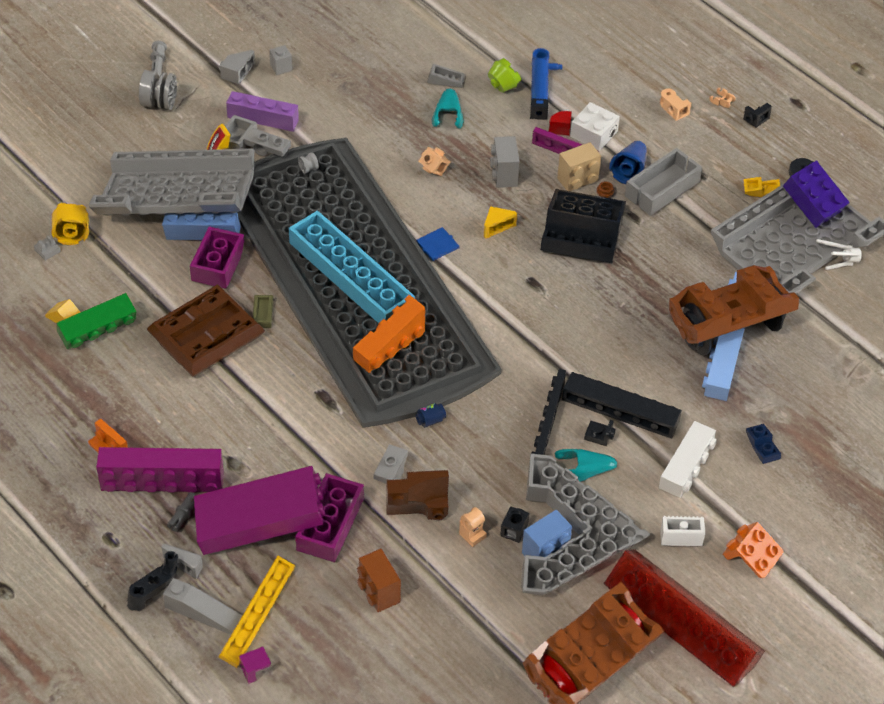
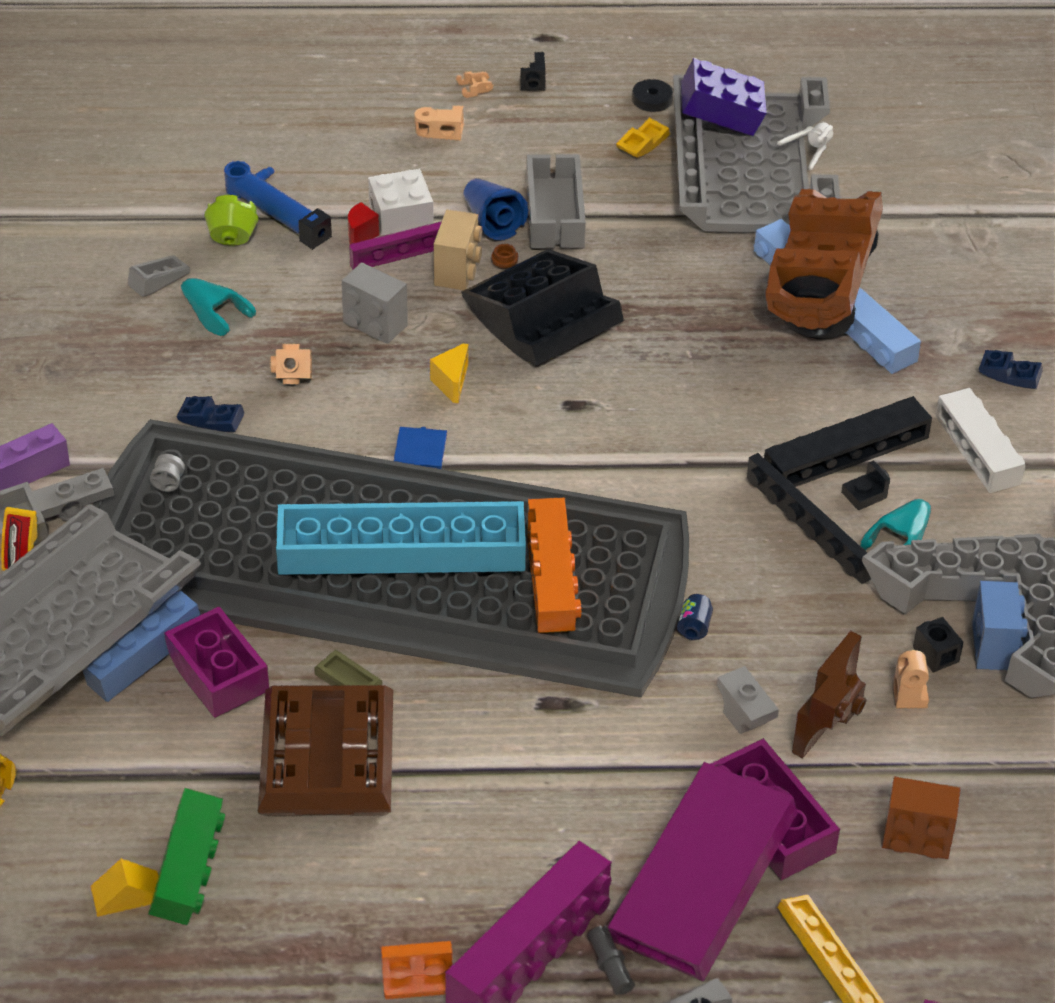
camera: 50 degrees left, 5 degrees down
none -> dark blue slope [176,396,245,432]

